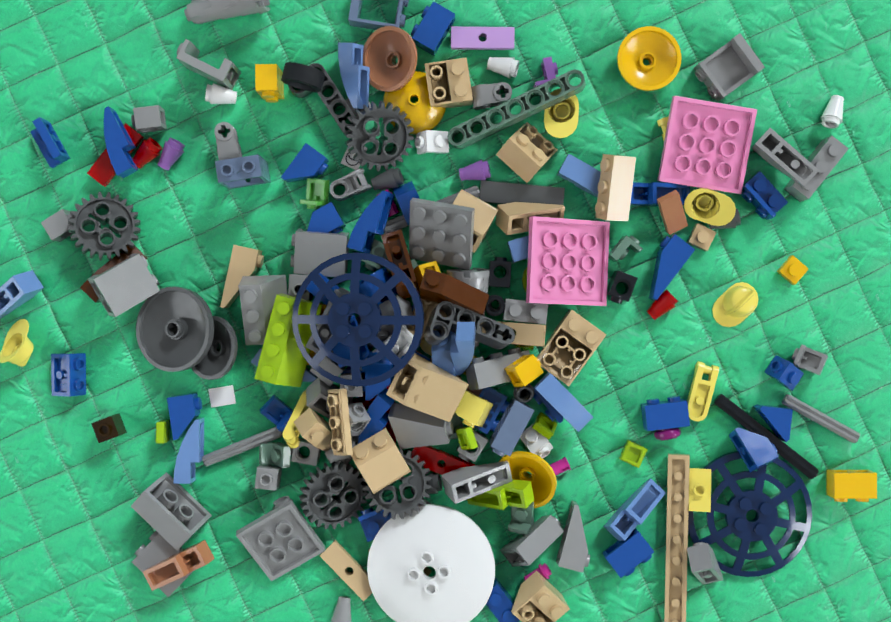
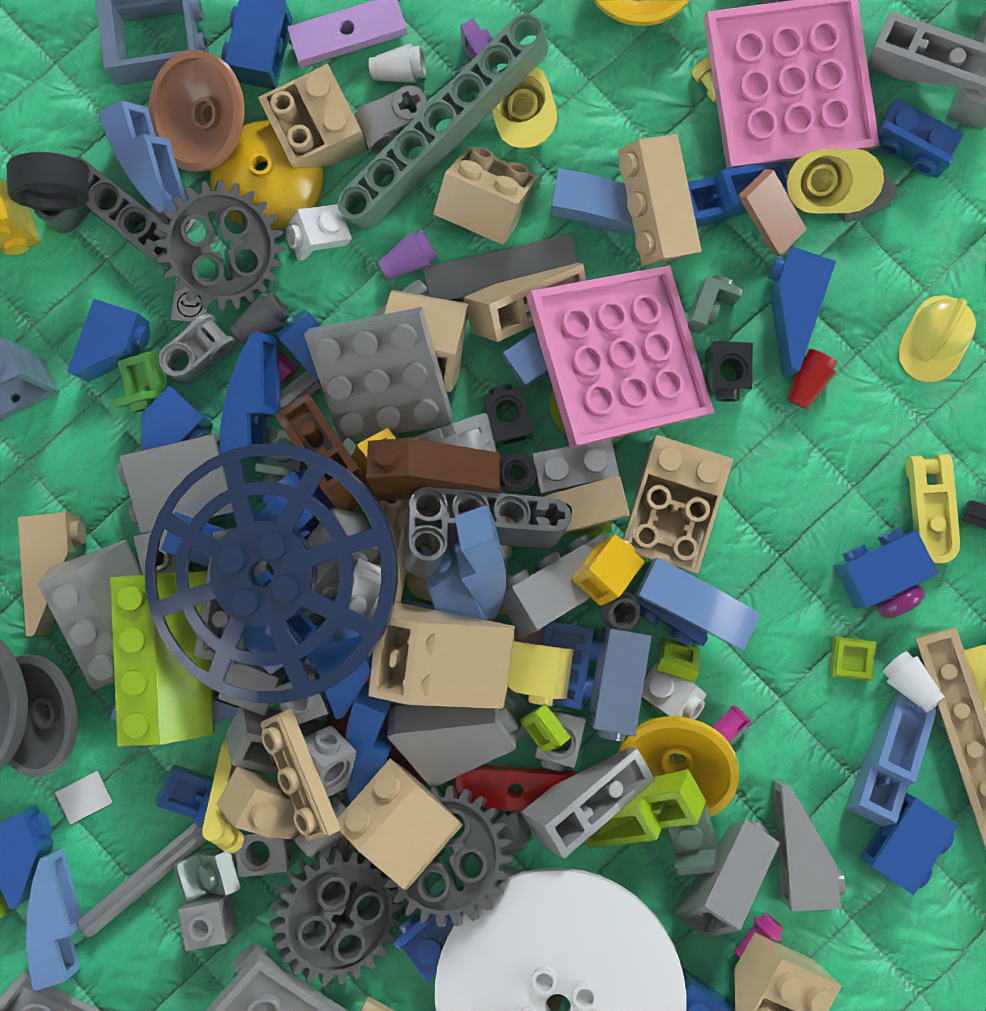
camera: 10 degrees left, 5 degrees down
tan plate [687,223,717,252] -> none
none -> white cone [883,651,945,713]

